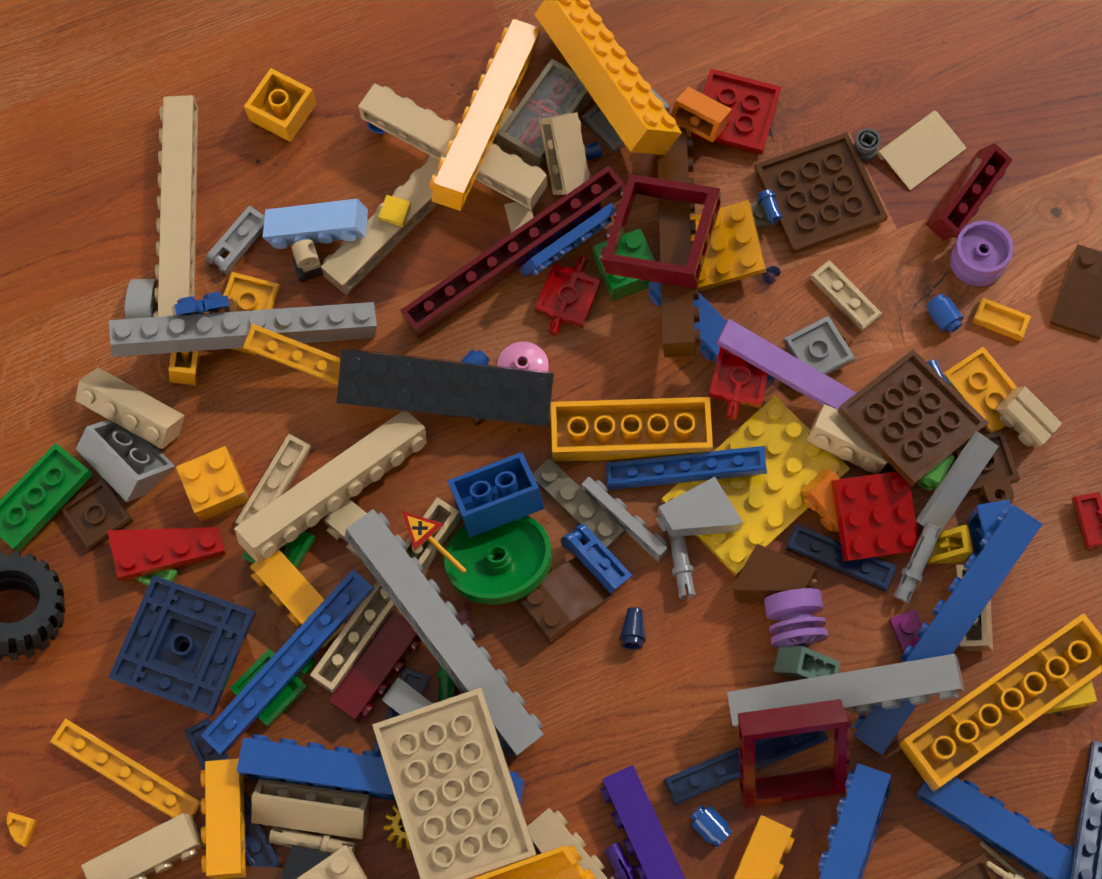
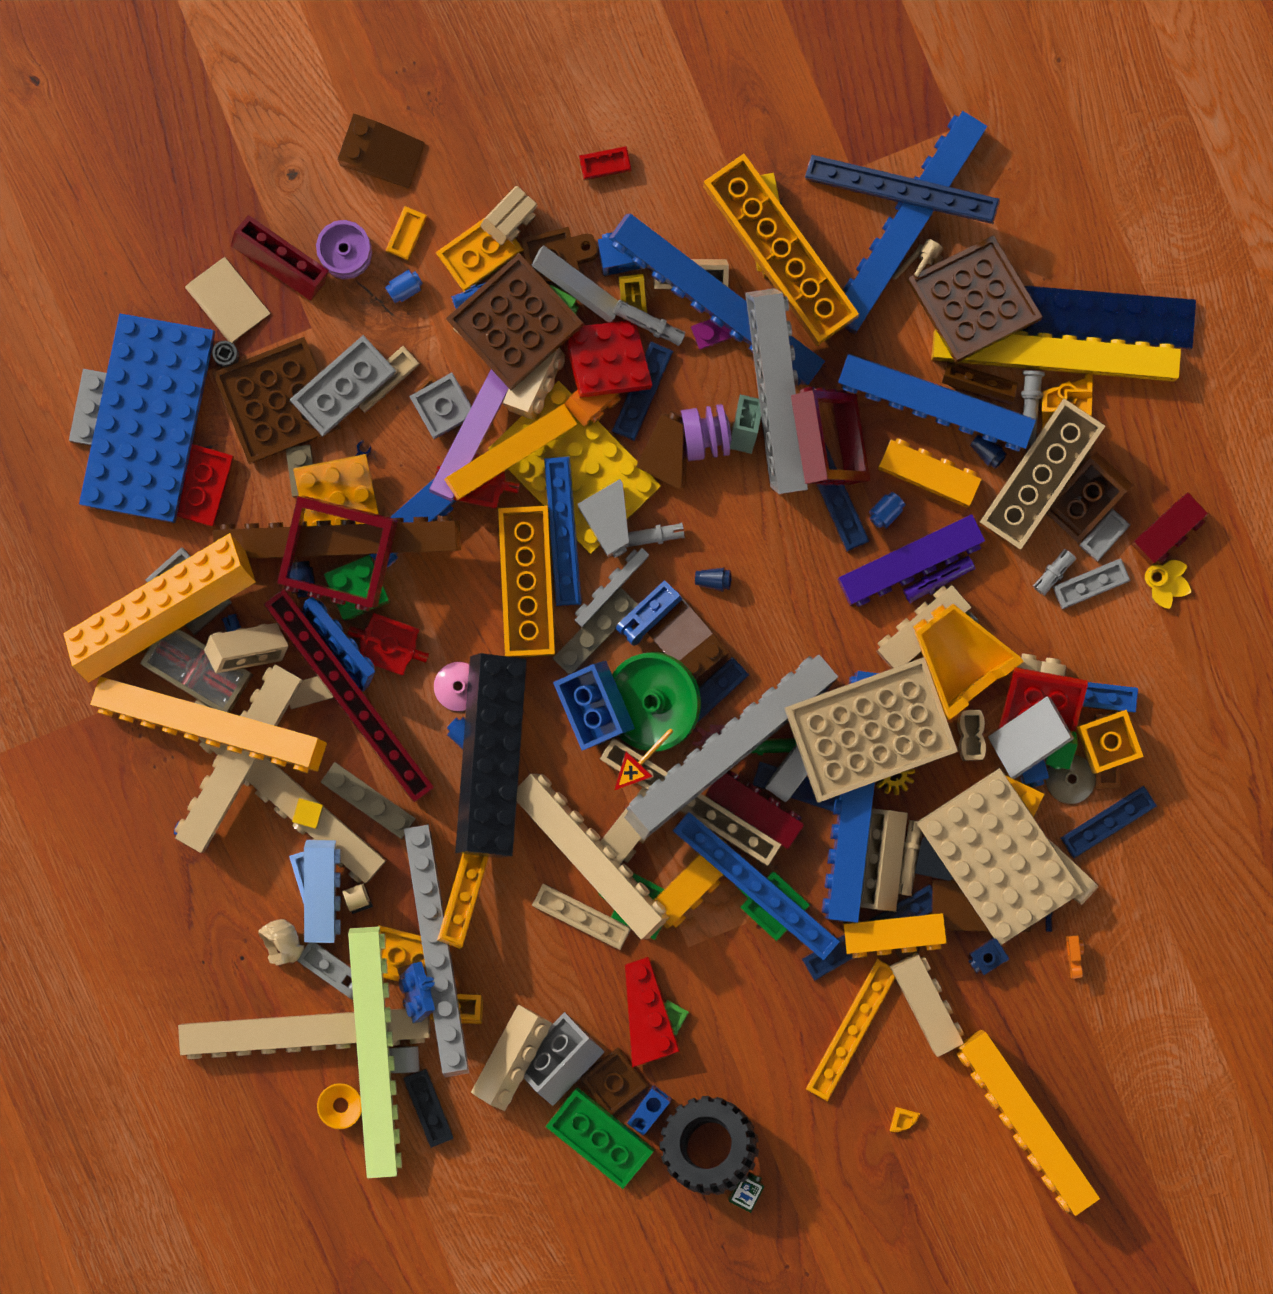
camera: 100 degrees left, 15 degrees up
dark blue piece [108,575,256,717] -> none
light orange brick [176,446,249,522] -> none
light orange brick [244,68,317,142] -> none
orange brick [670,87,732,143] -> none
blue pin [757,189,783,224] -> none
none -> light grey plate [69,369,107,445]
none -> blue plate [79,313,216,523]
none -> tan hair [258,919,304,965]
none -> light grey tile [290,335,396,437]
none -> dark blue brick [290,561,315,598]
none -> light orange piece [317,1083,362,1129]
none -> dark tan plate [321,762,416,839]
none -> yellowish green brick [348,926,402,1178]
none -> black plate [403,1068,454,1148]
none -> light orange tile [444,404,577,500]
none -> blue leg [627,1085,672,1135]
none -> dark blue tile [697,657,749,723]

